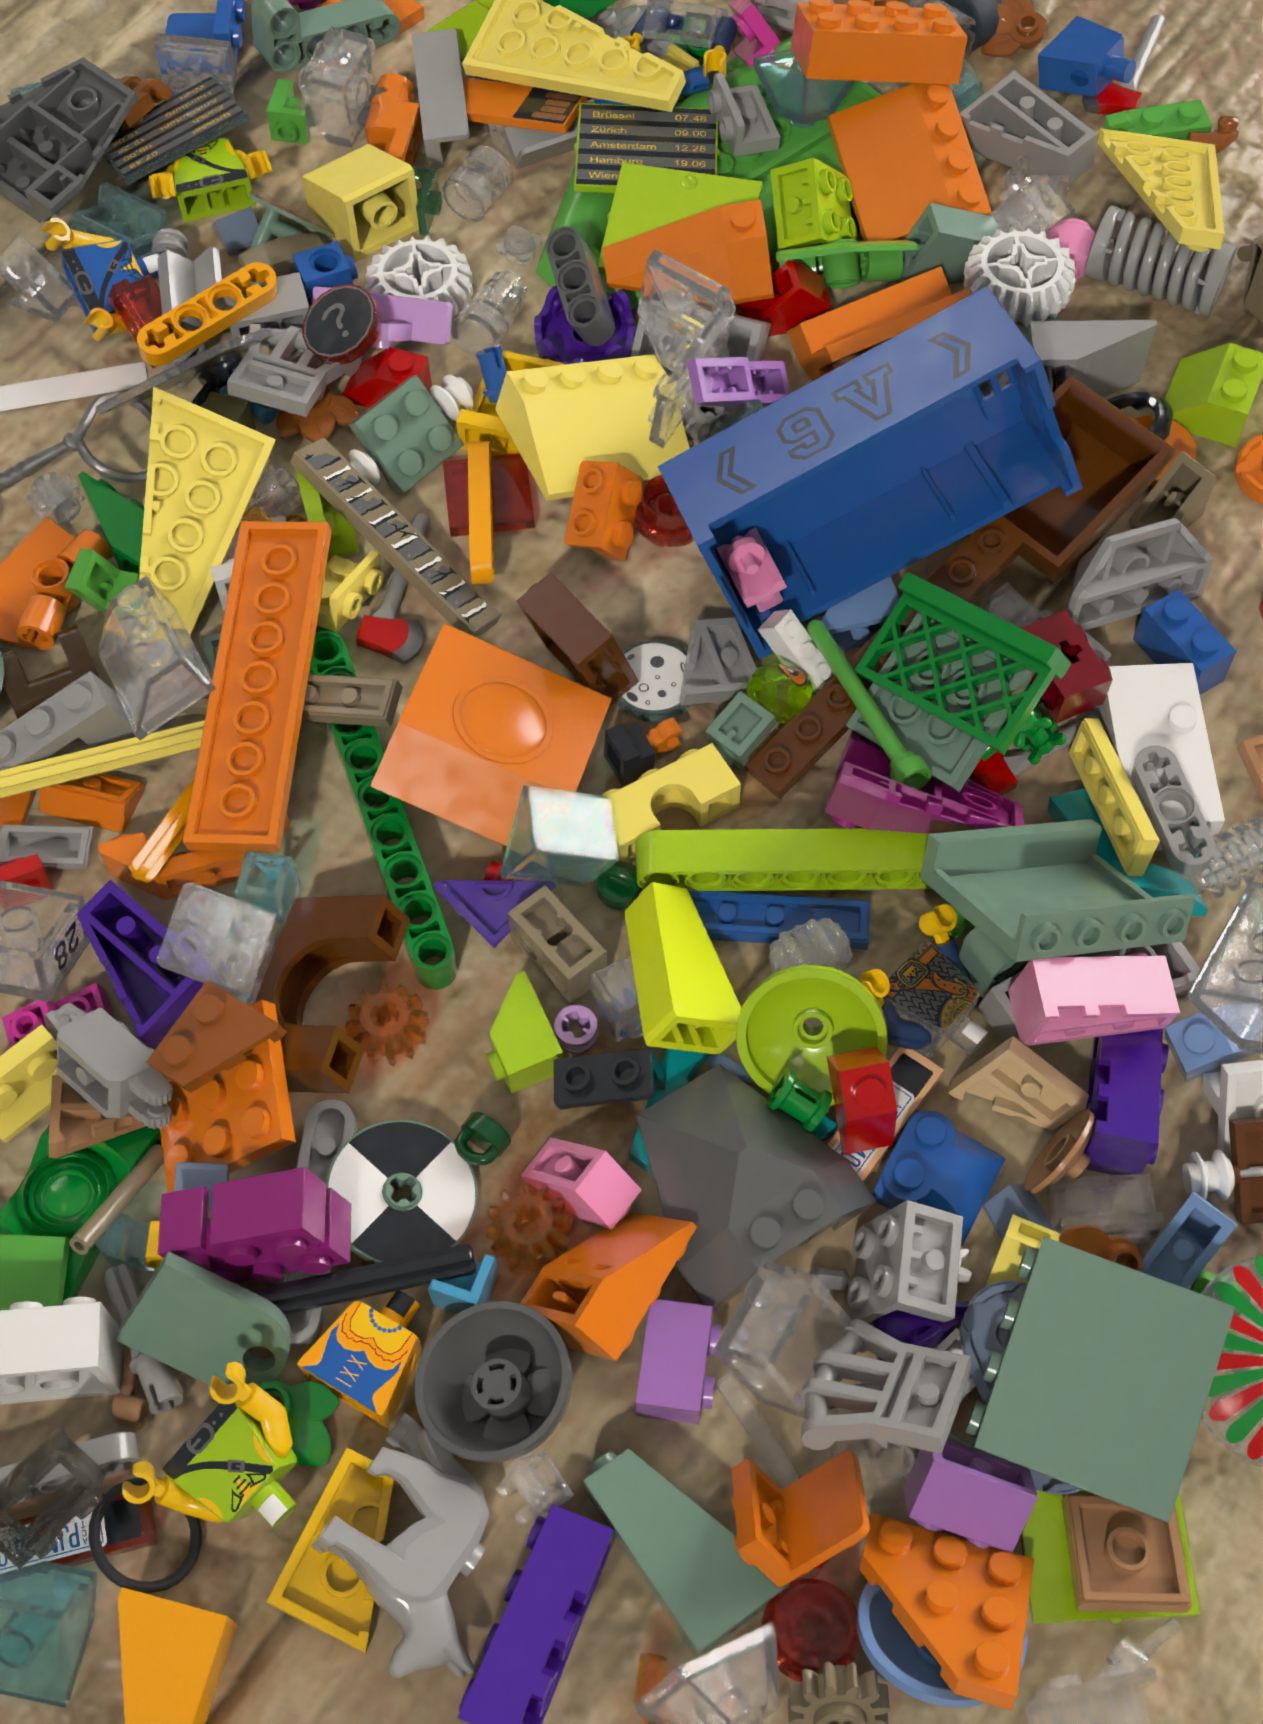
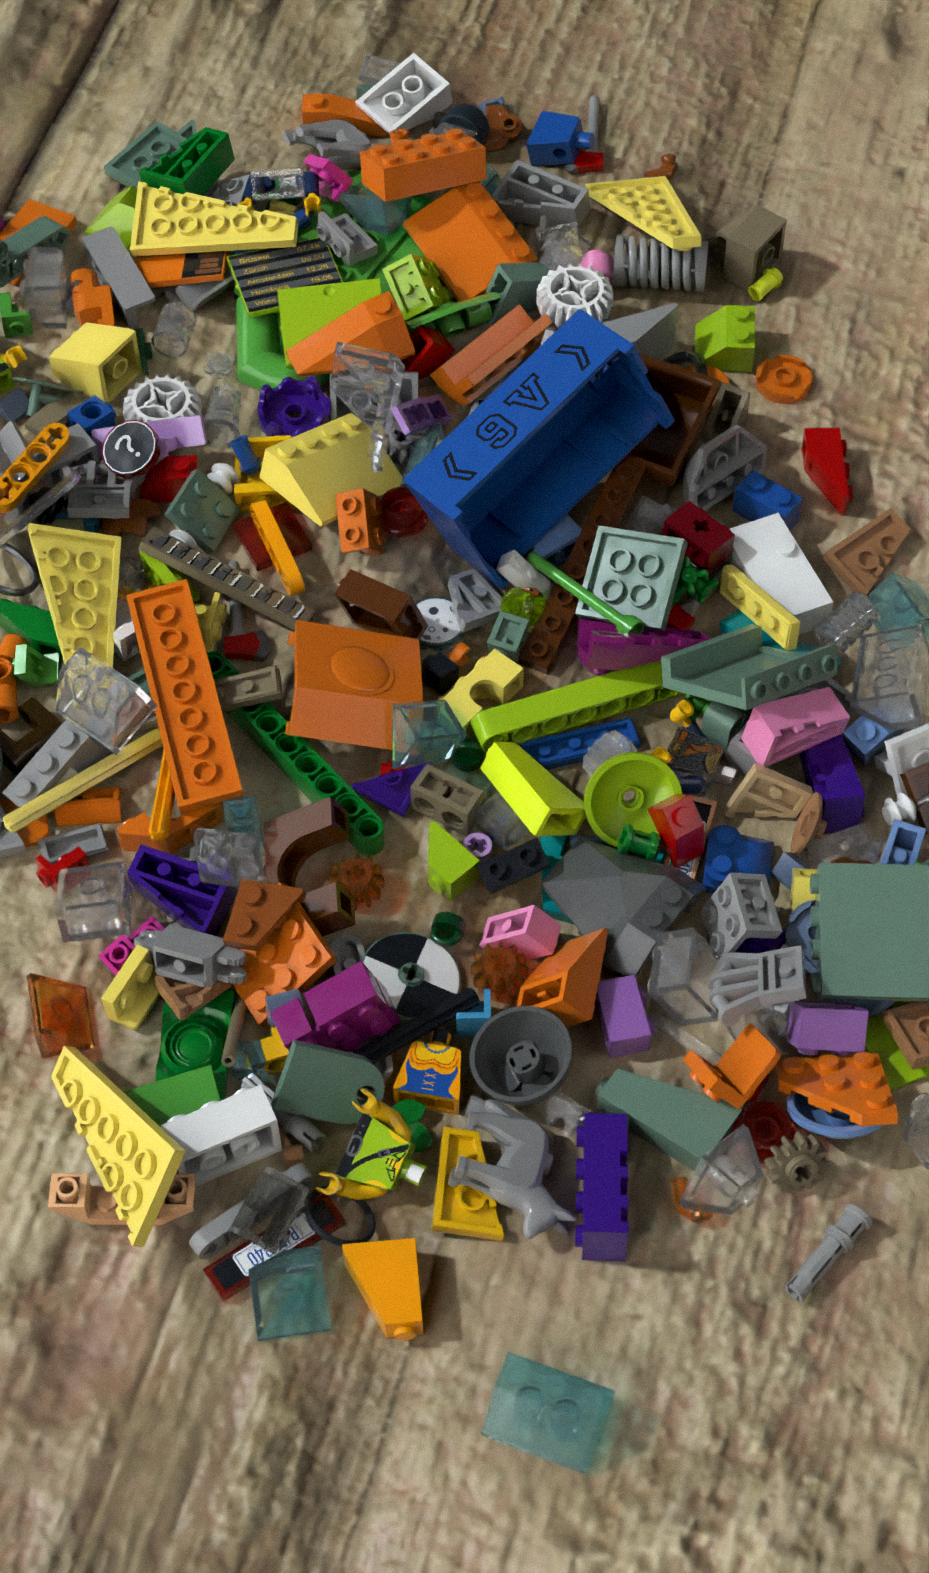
camera: 20 degrees left, 5 degrees down
dark grey beam [546,226,615,346] -> none
bright pink hips [717,527,787,612] -> none
green fence [854,571,1071,755] -> none
bright green hinge [1103,100,1213,140] -> none
light grey beam [1132,745,1215,875] -> none

